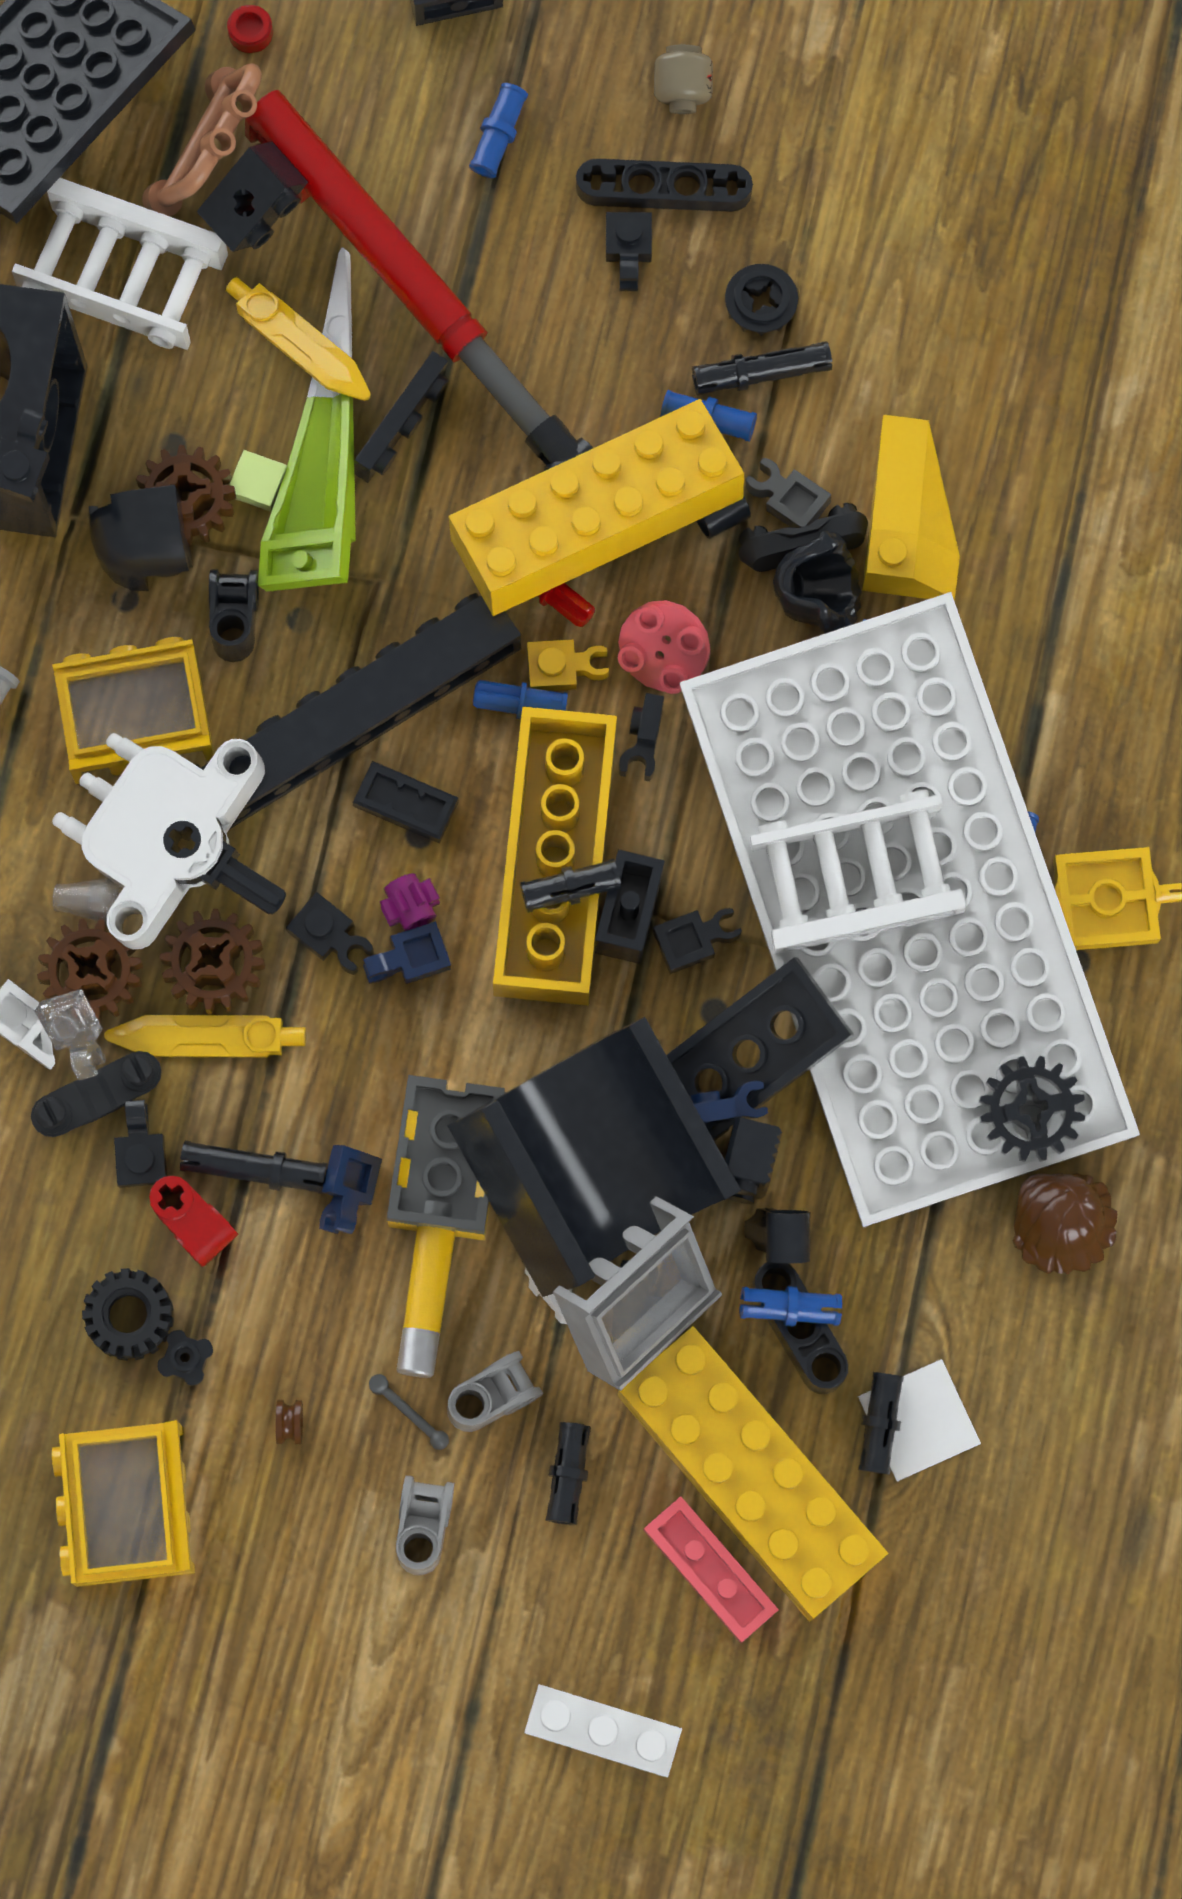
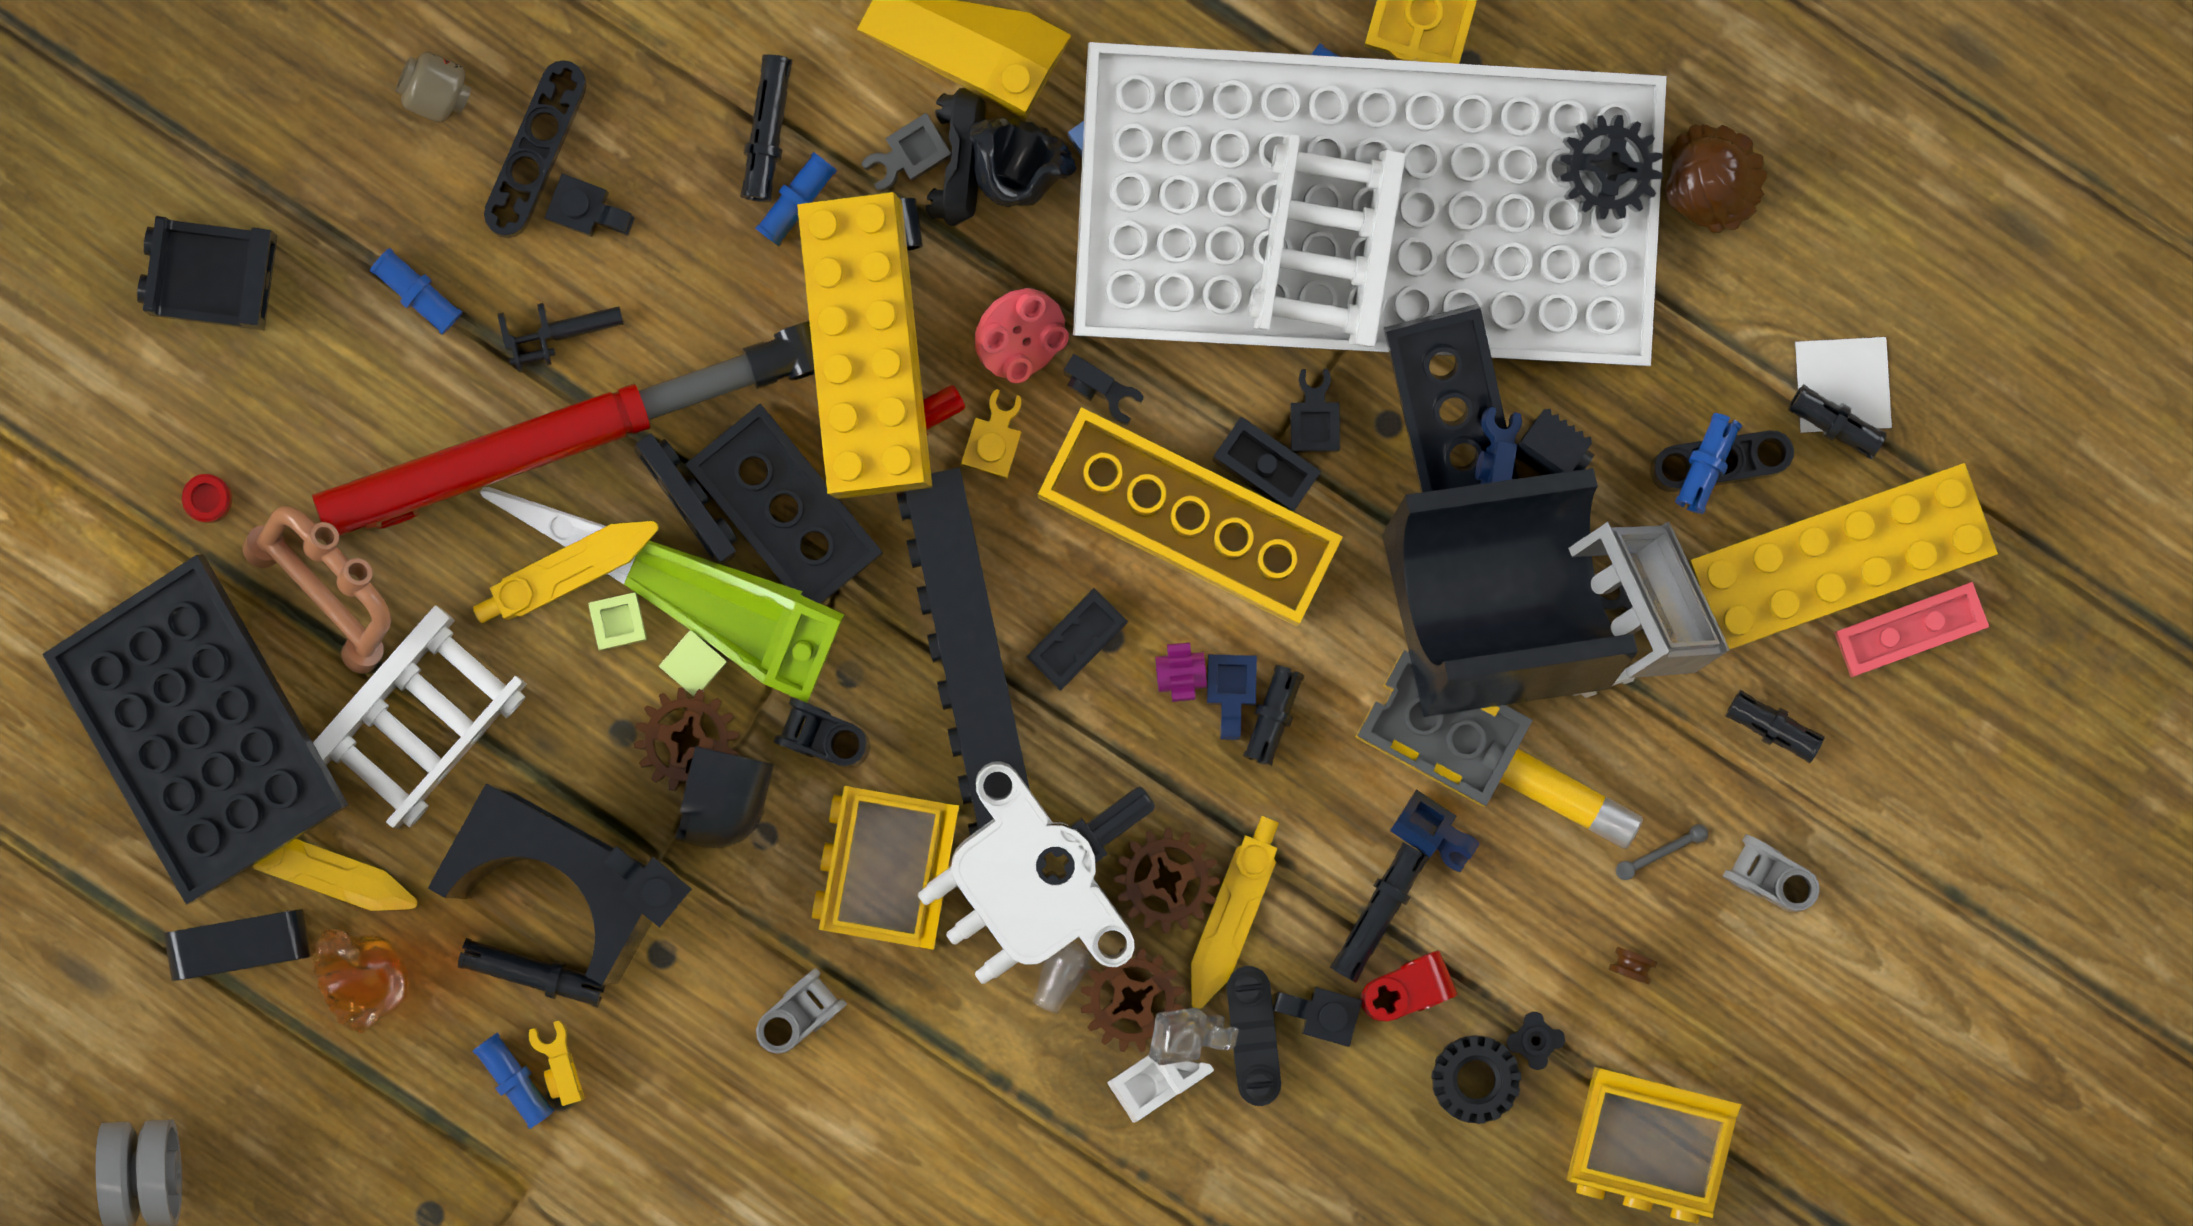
camera: 70 degrees left, 10 degrees up
black brick [197,141,308,252] -> none
black plate [286,892,374,975] -> none
light grey piece [447,1351,543,1432] -> none
blue axle [473,680,568,719] -> none
black pin [520,859,621,913] -> none
white plate [524,1684,682,1778] -> none
black gear [725,264,798,336] -> none
black piece [744,1208,811,1263] -> none
none -> black piece [498,303,624,372]
none -> yellowish green tile [588,592,647,651]
none -> black plate [686,403,883,604]
none -> black pin [1243,665,1305,767]

